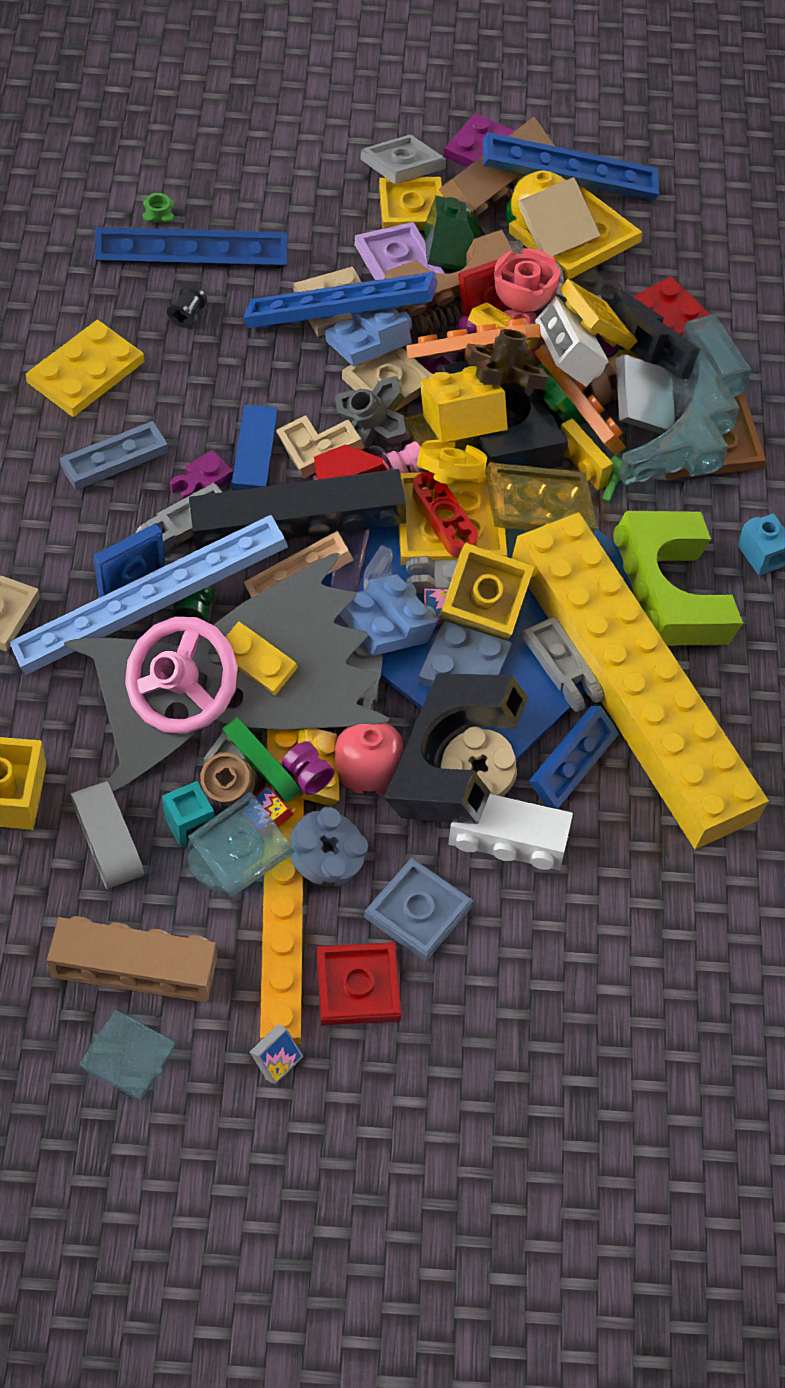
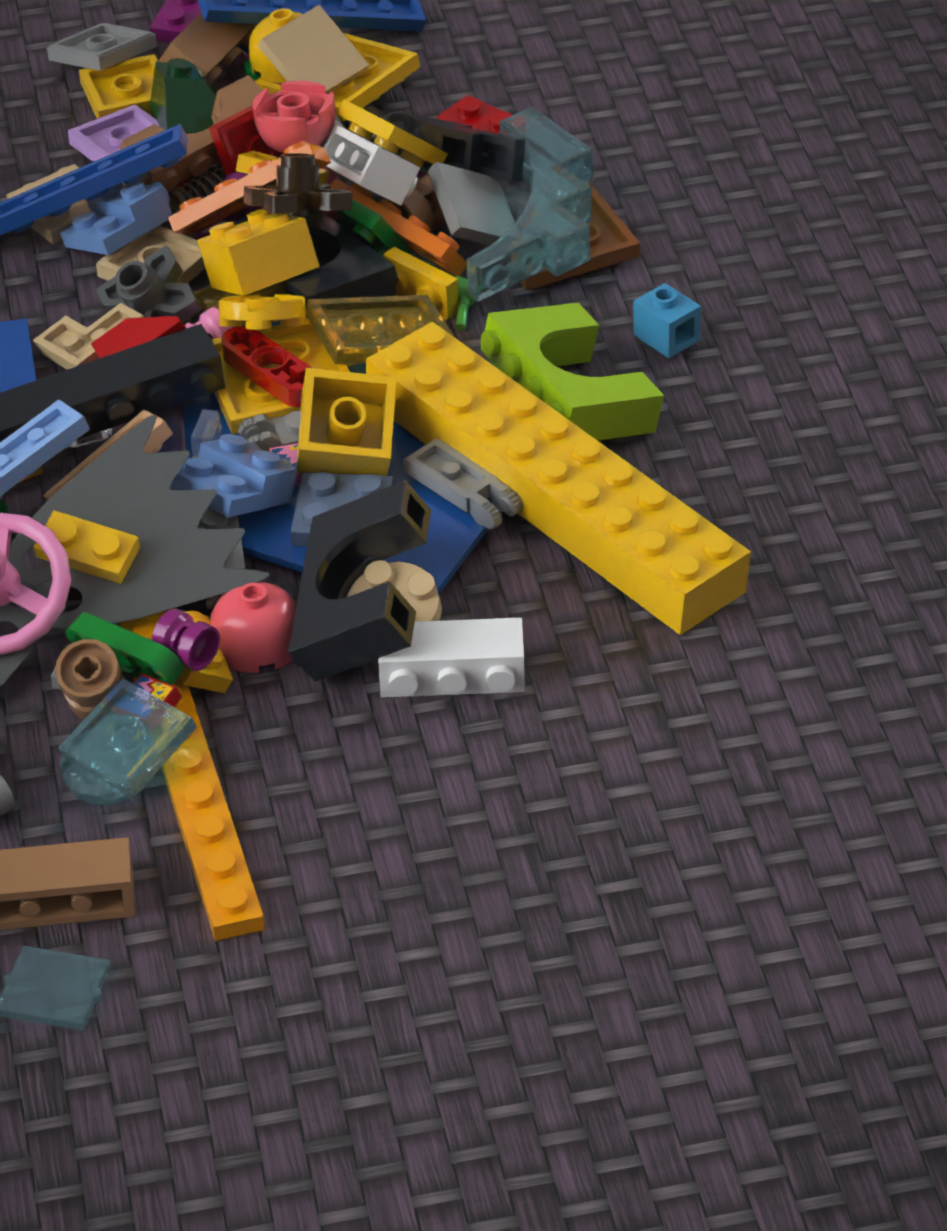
camera: 10 degrees left, 15 degrees down
teal panel [162,781,214,847] -> none
tile [250,1024,304,1084] -> none
sand blue plate [289,807,368,886] -> none
red tile [316,942,402,1026] -> none
sand blue tile [364,857,473,962] -> none
blue plate [528,706,619,809] -> none

